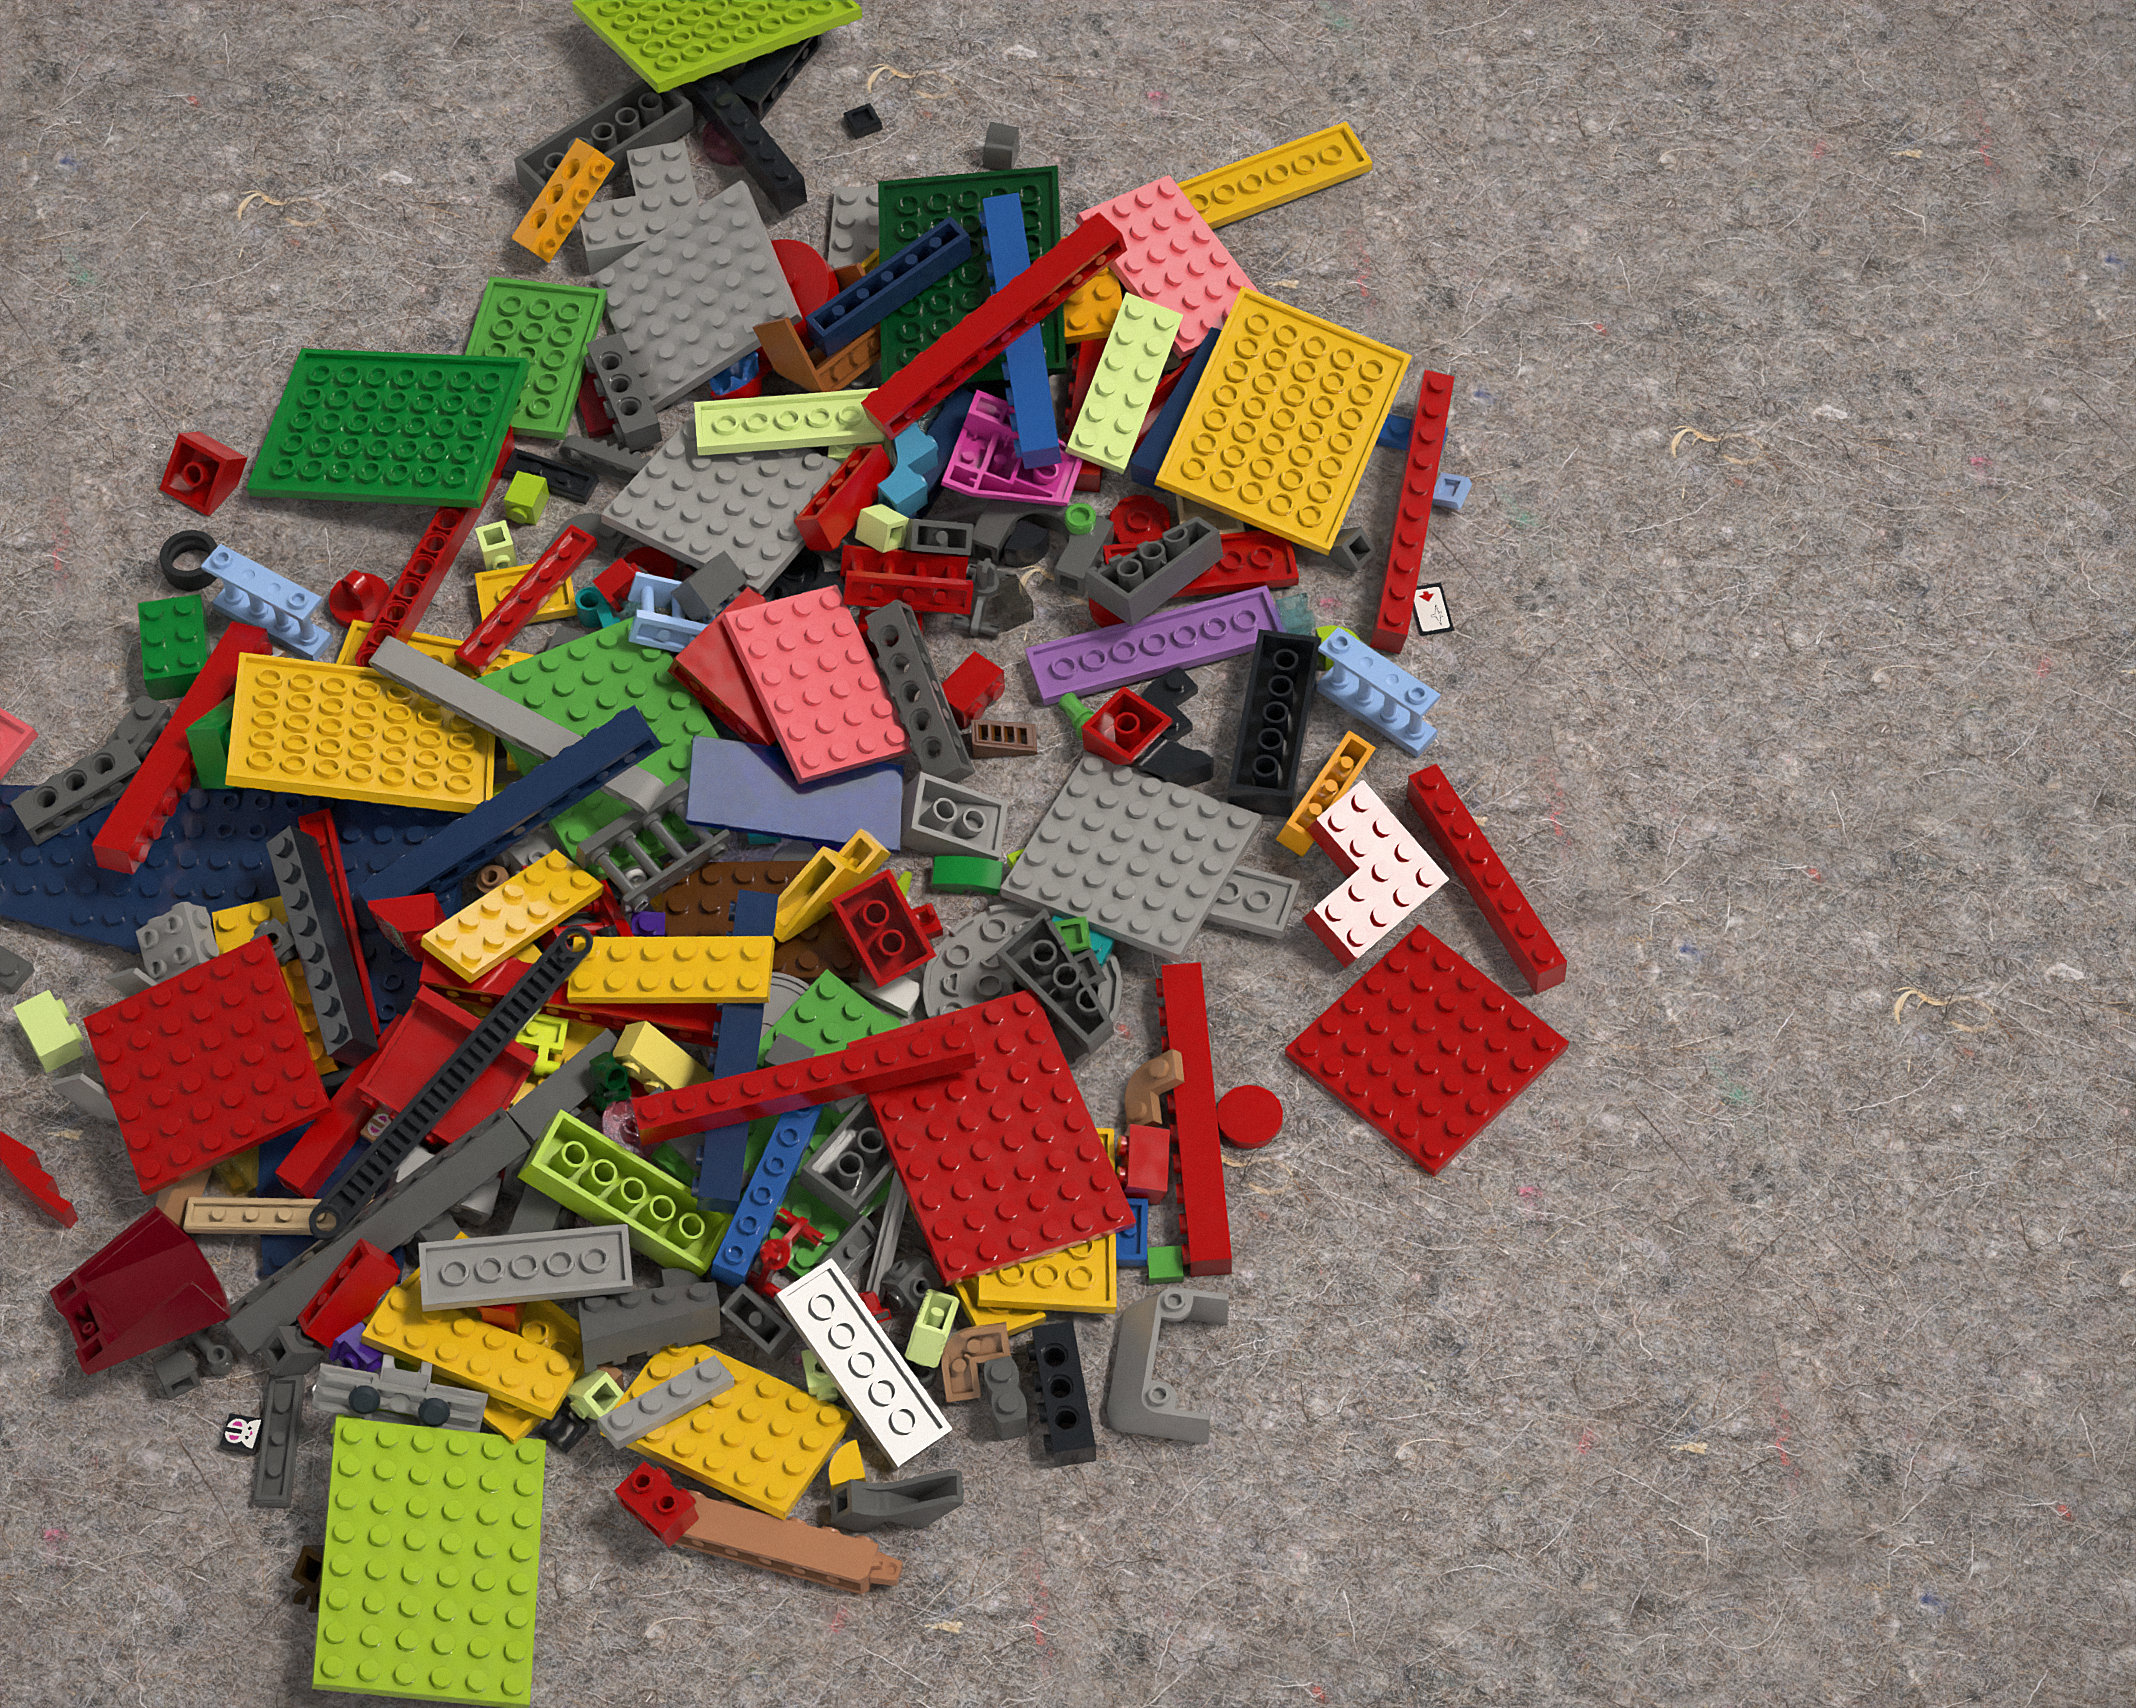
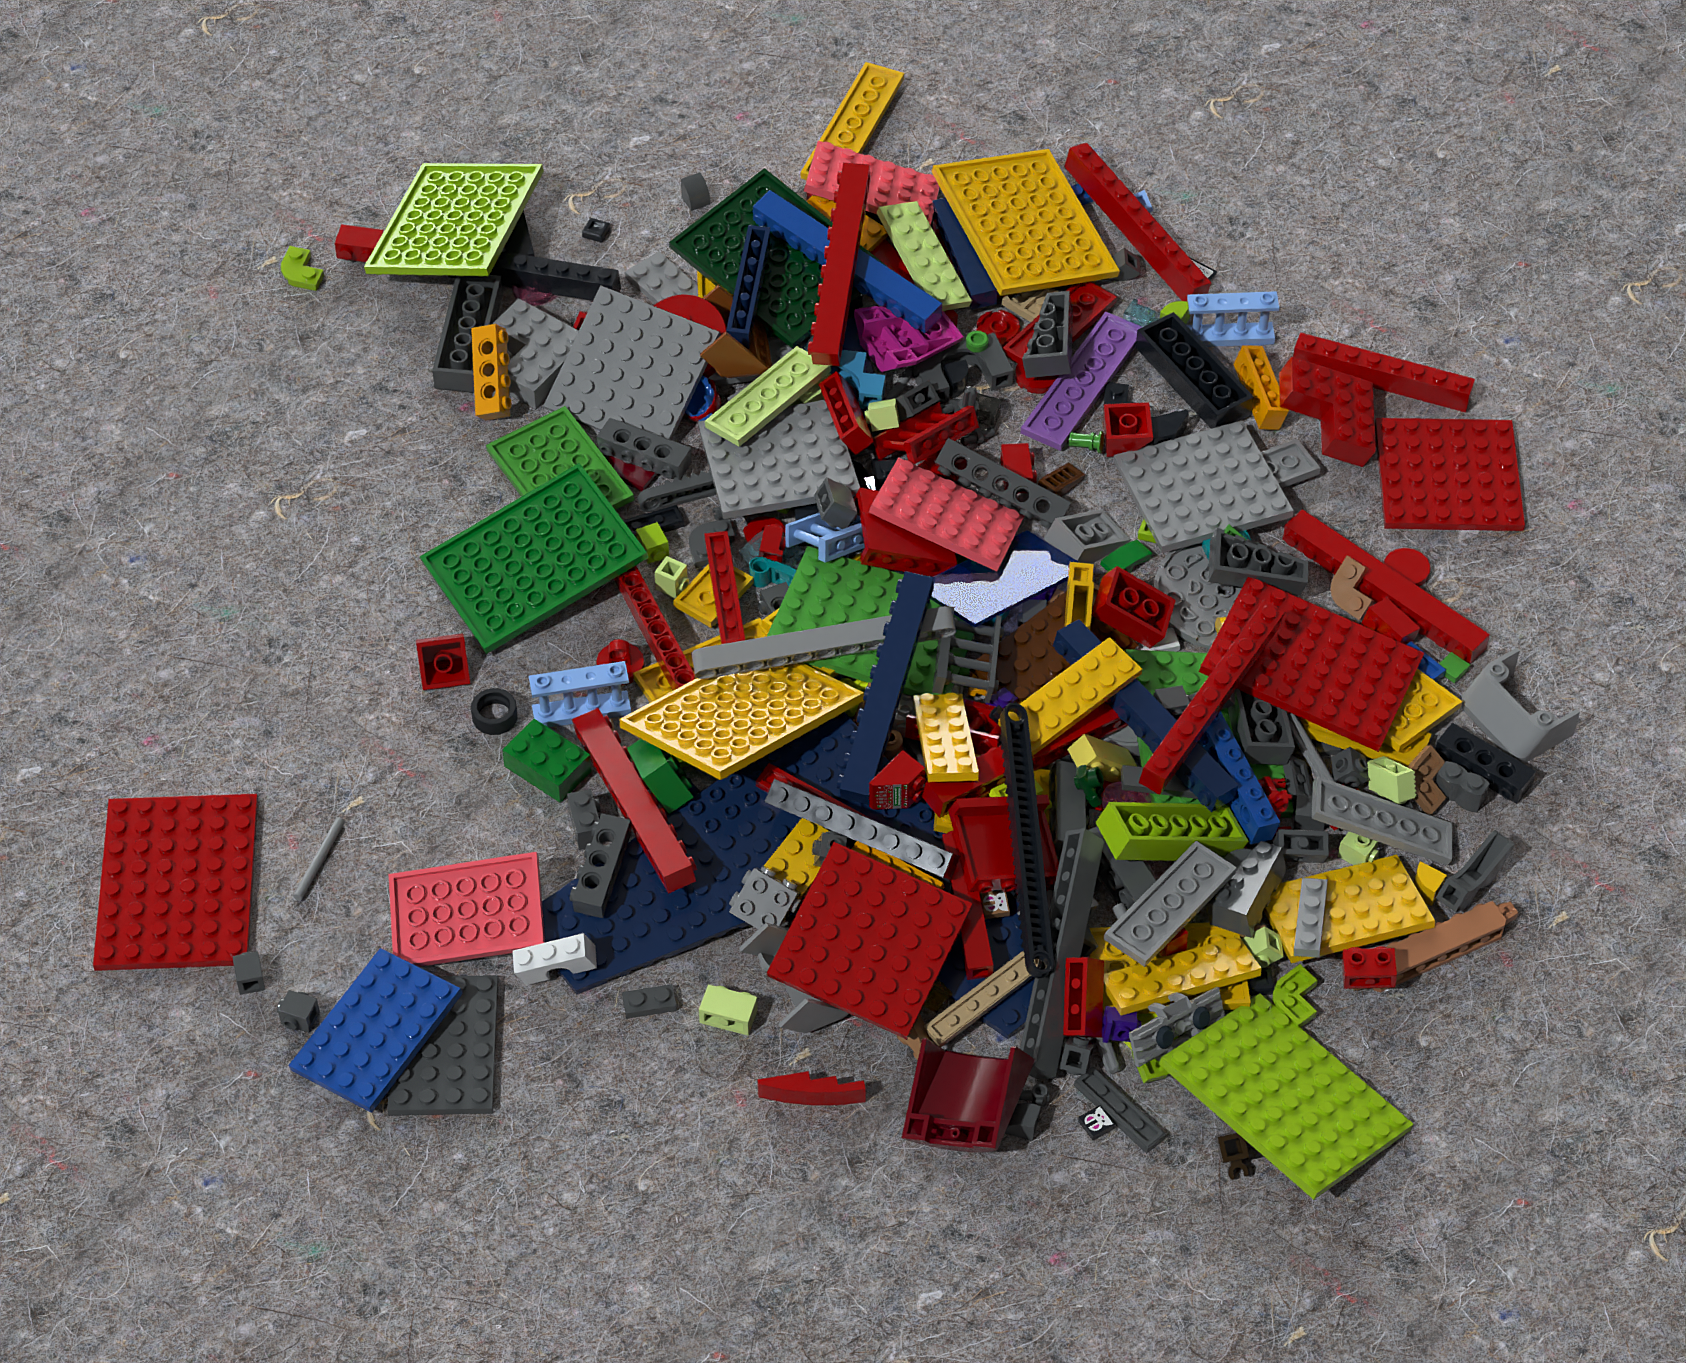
camera: 45 degrees left, 5 degrees down
none -> lime plate [1273,964,1318,1028]

